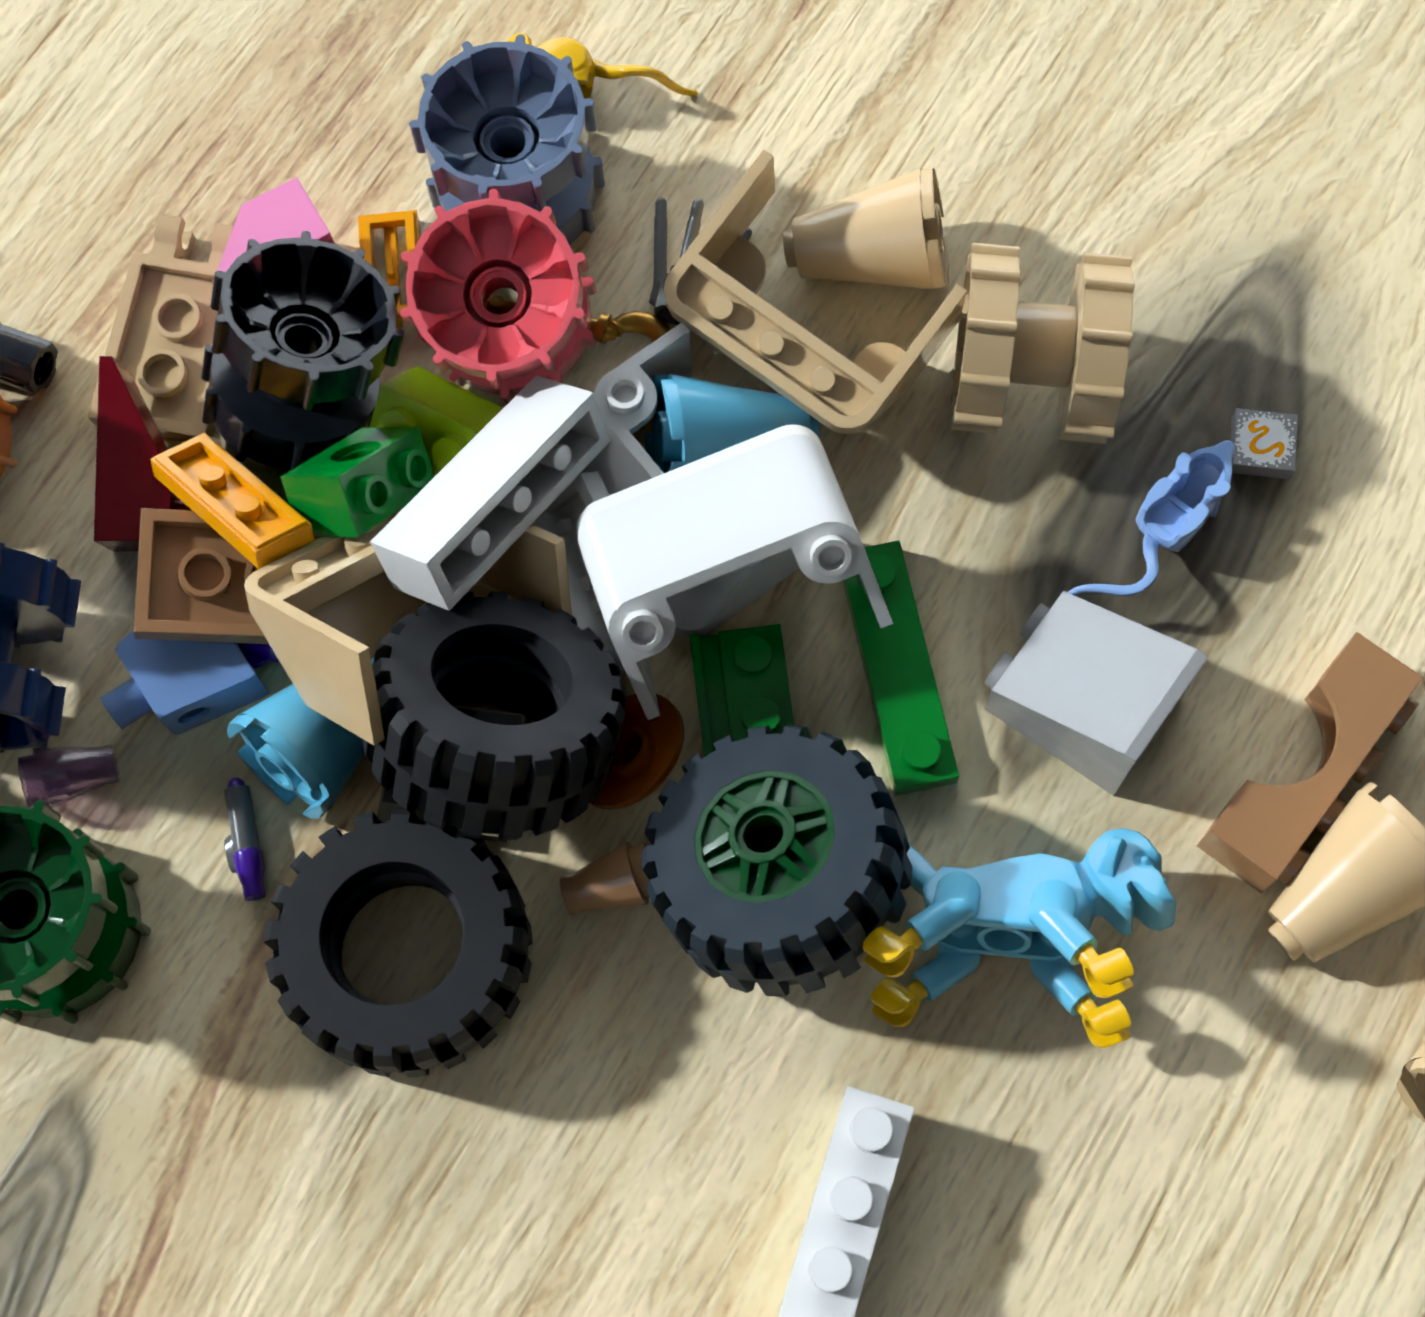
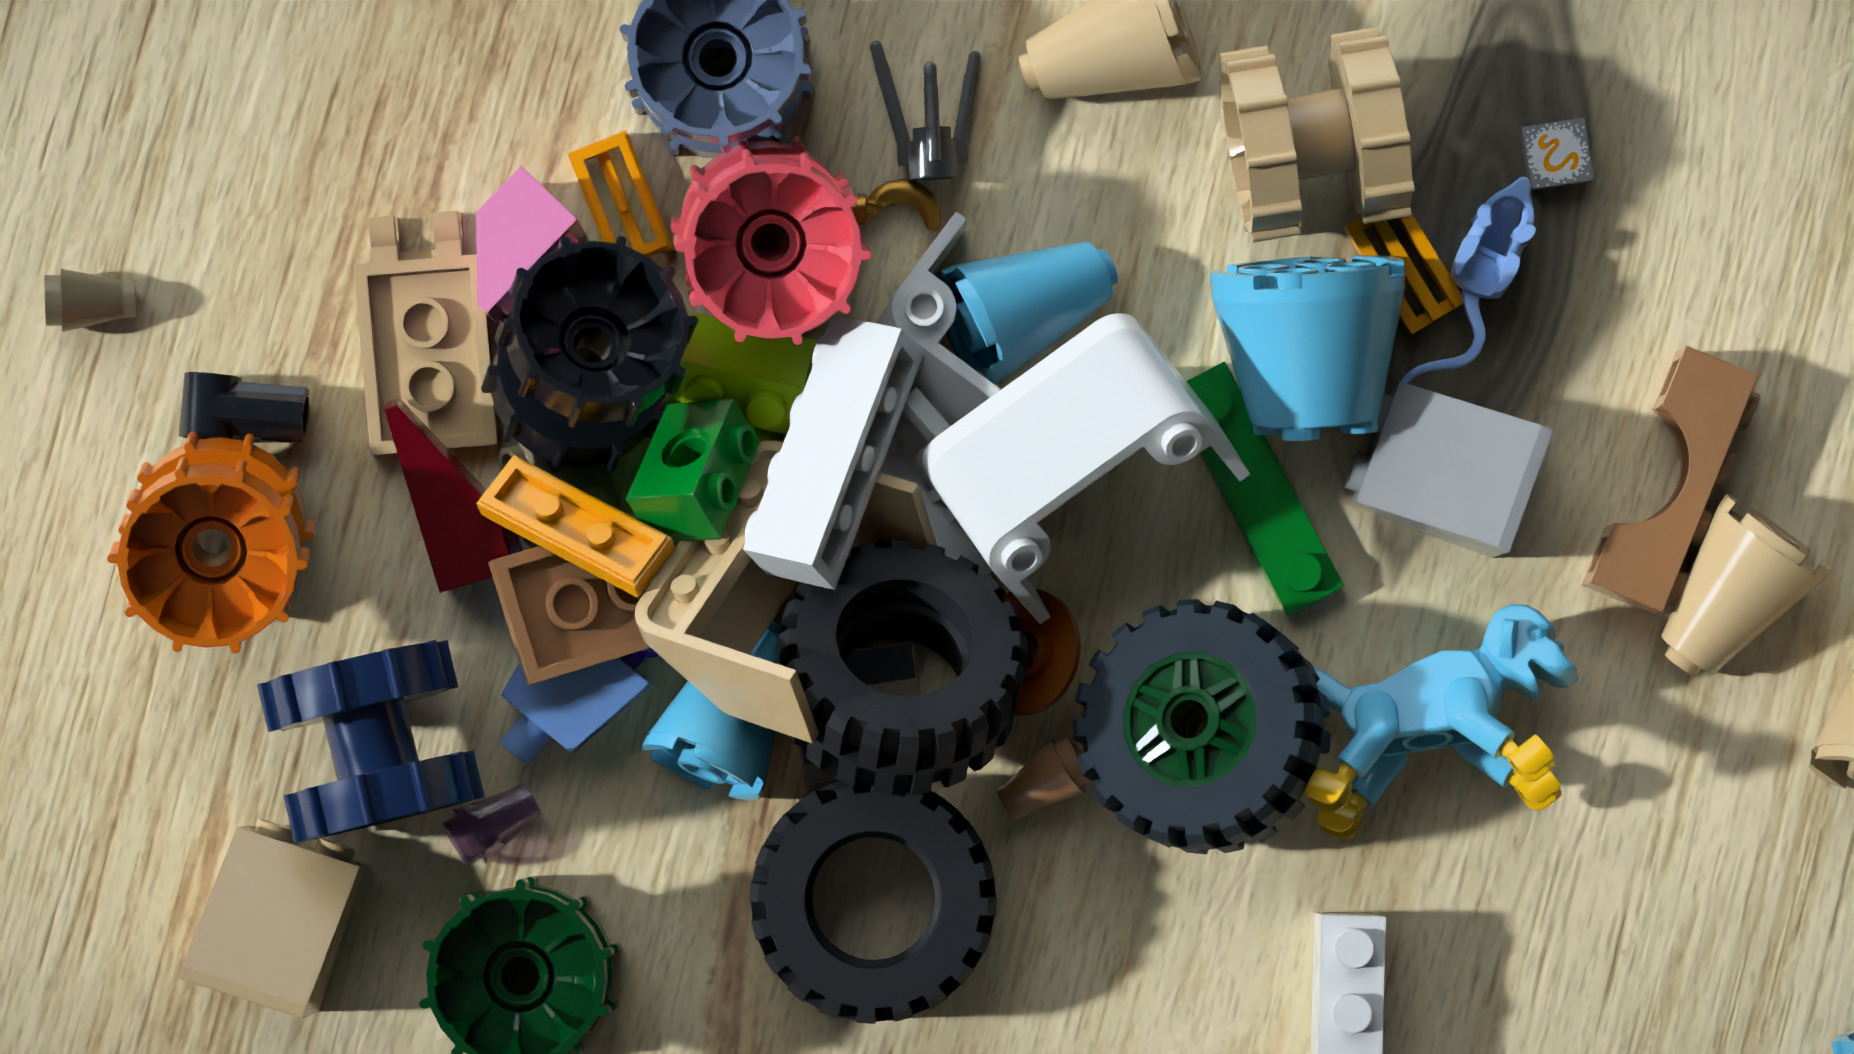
camera: 25 degrees left, 15 degrees up
piece [224,777,266,901] -> none
tan windscreen [664,149,967,434] -> none
green plate [689,624,794,757] -> none
none -> medium azure cone [1210,255,1405,441]
none -> light orange tile [1343,214,1463,336]

